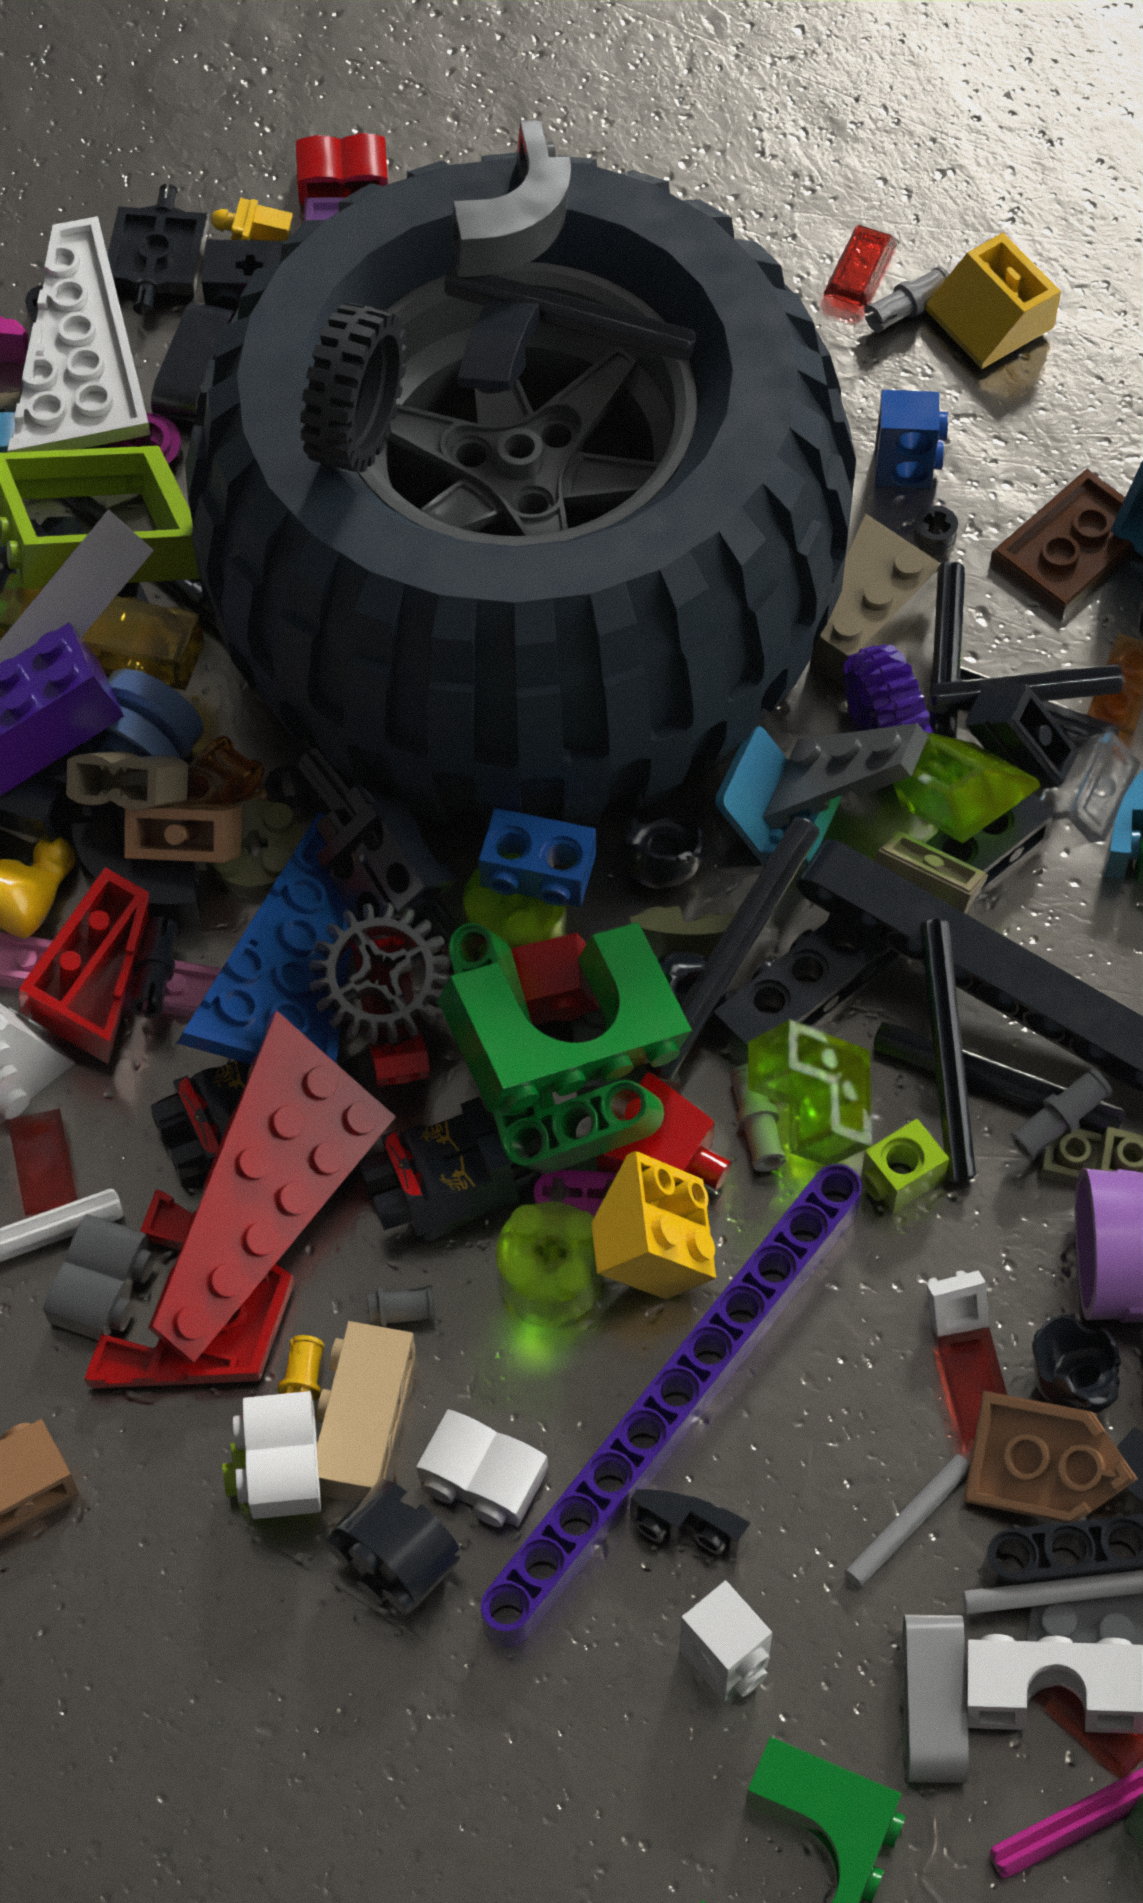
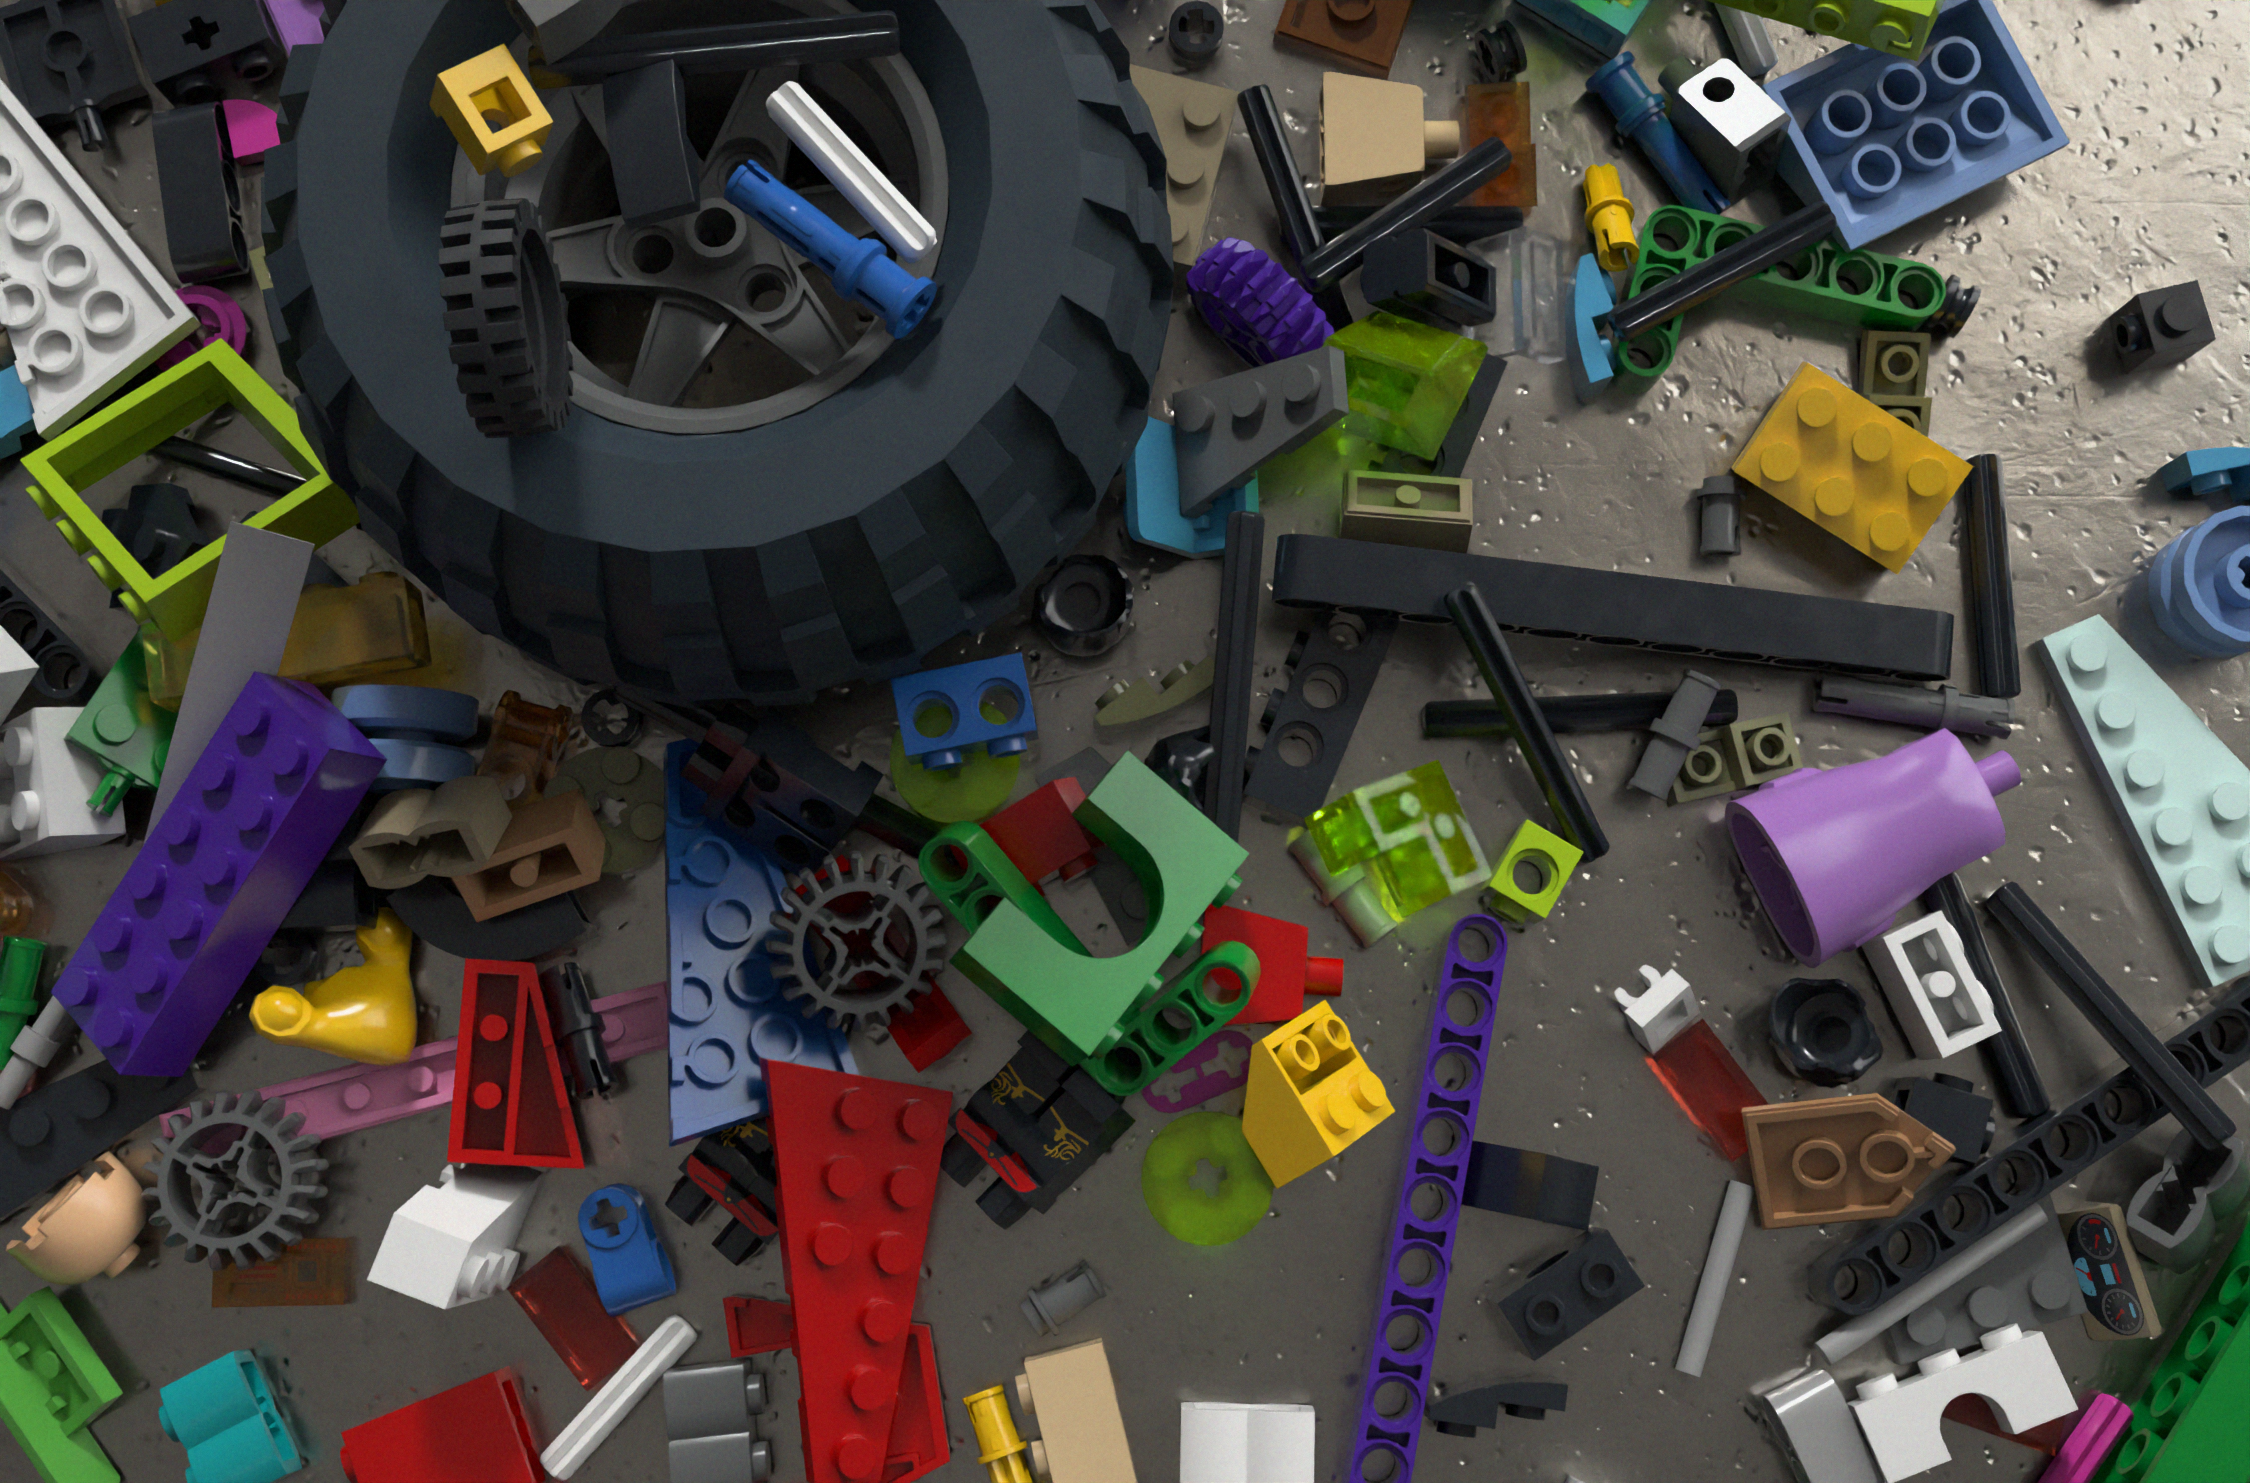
camera: 30 degrees left, 20 degrees up
none -> yellow brick [429,44,553,178]
none -> blue piece [578,1183,676,1317]
none -> blue pin [724,160,937,339]
none -> white axle [766,81,937,264]
none -> tan torso [1318,72,1459,206]
none -> black slope [1461,1140,1599,1231]
none -> black brick [1486,1226,1645,1361]

